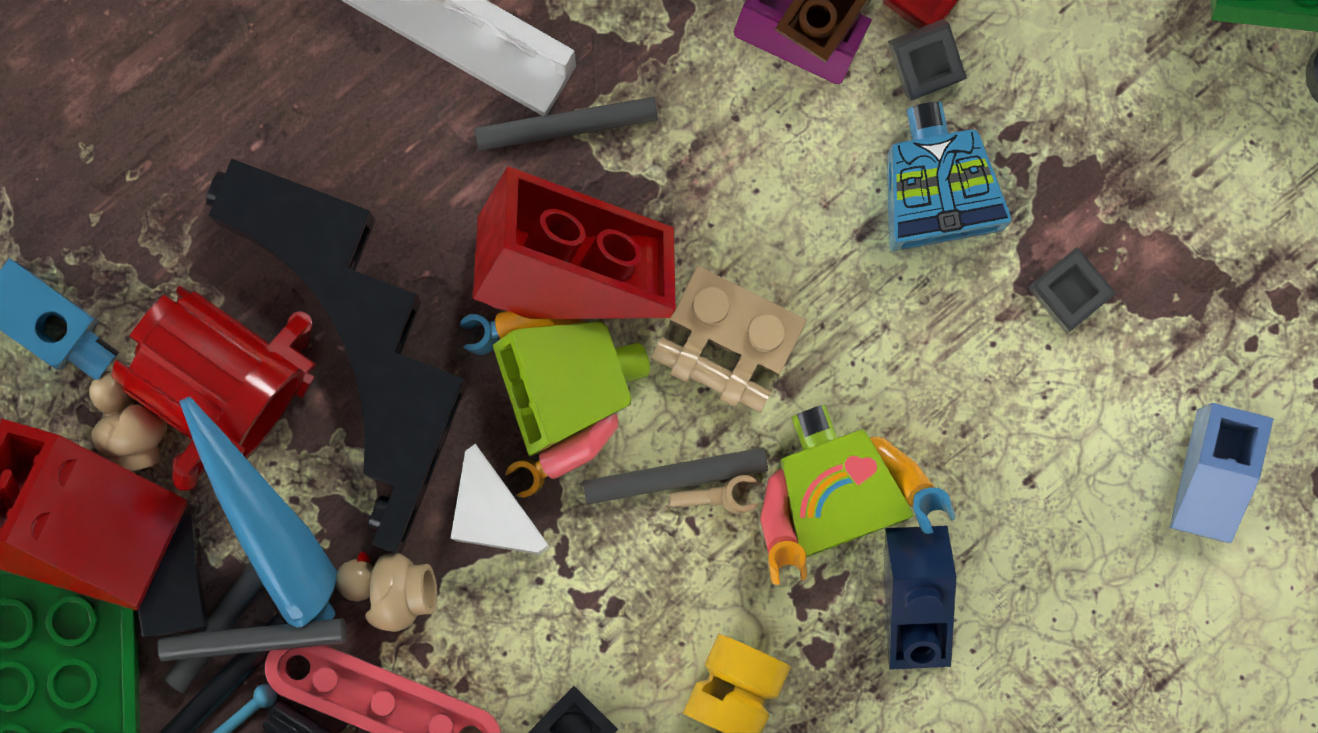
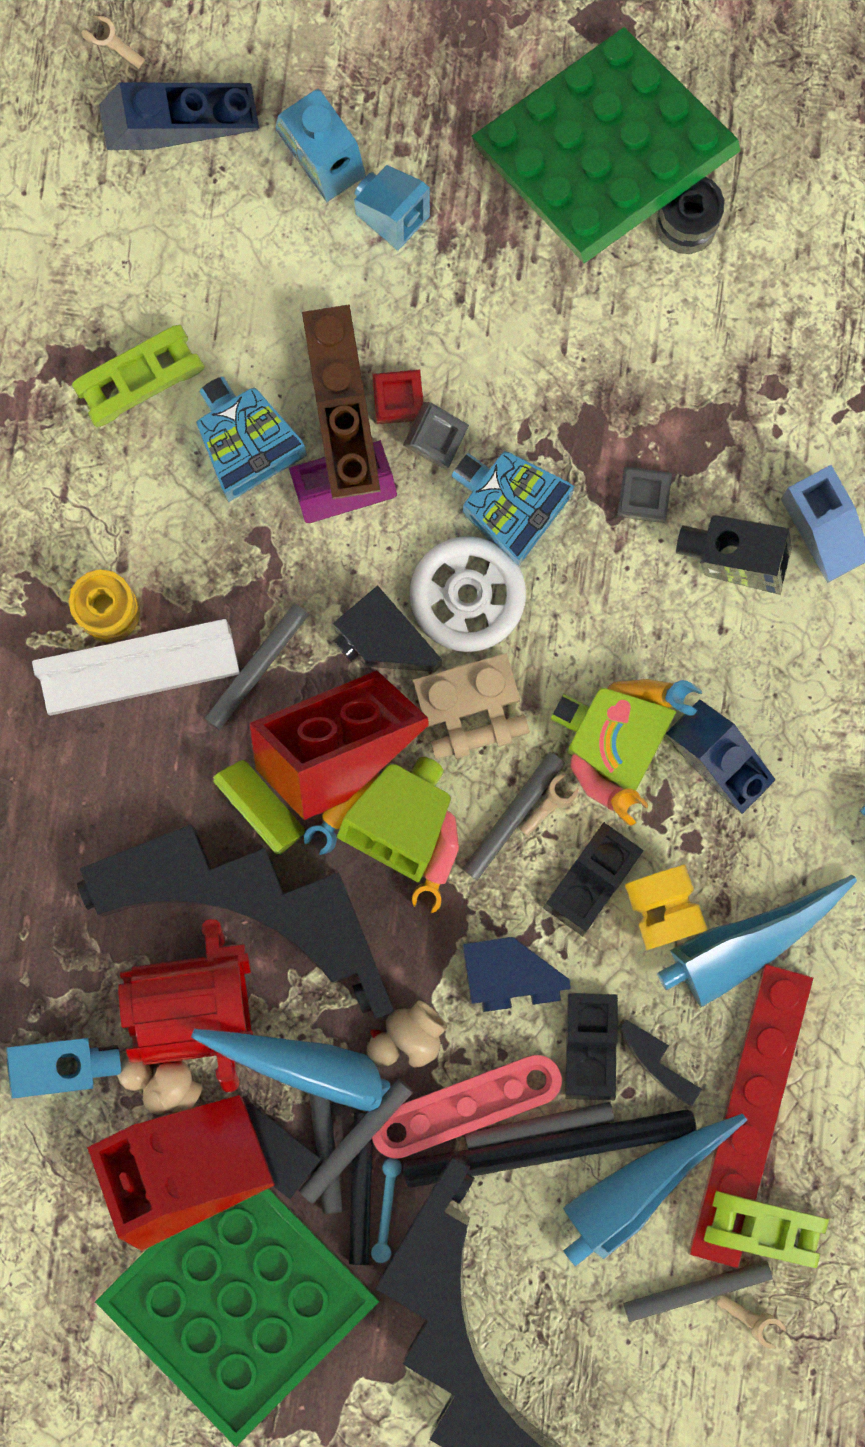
camera: 40 degrees left, 0 degrees up
white slope [451,444,550,555] -> none
none -> lime slope [213,760,305,855]
none -> black slope [333,585,442,672]
none -> white plate [409,536,526,652]
none -> dark blue slope [462,937,571,1012]
none -> black slope [543,822,644,937]
none -> black torso [676,515,792,595]

